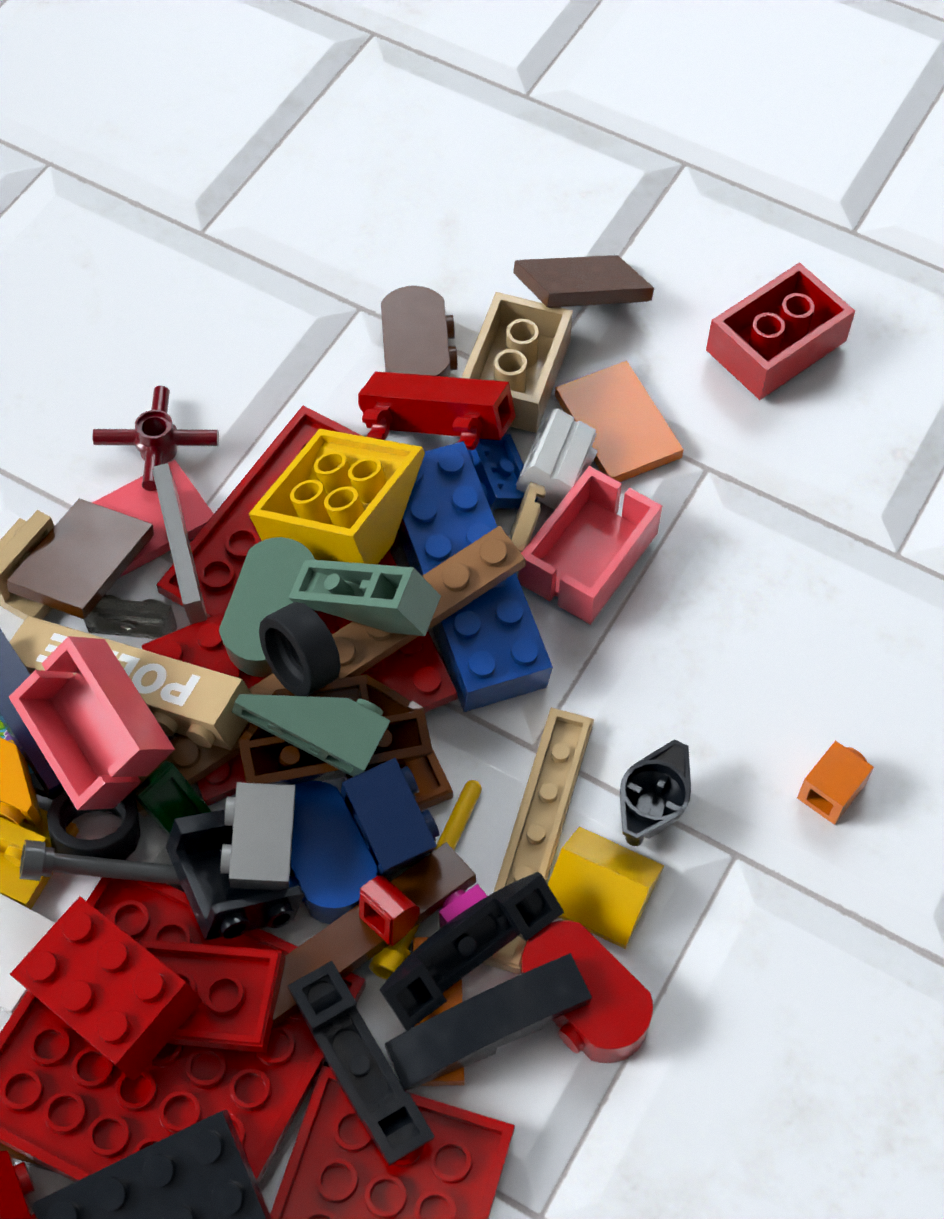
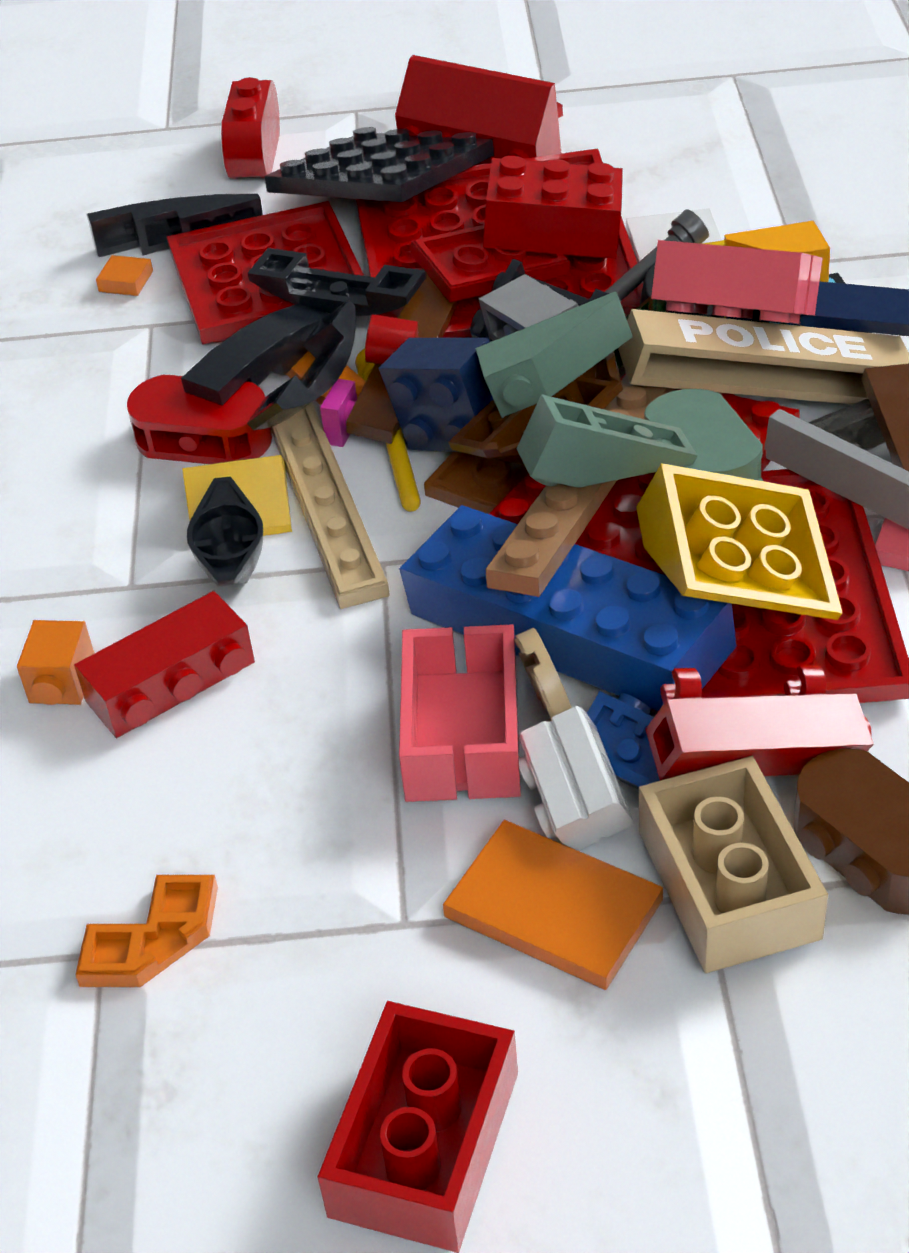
camera: 150 degrees right, 15 degrees down
black tyre [259,602,341,696] -> none
reddish brown tile [513,255,654,308] -> none
none -> red brick [74,591,255,739]
none -> orange tile [75,875,218,987]

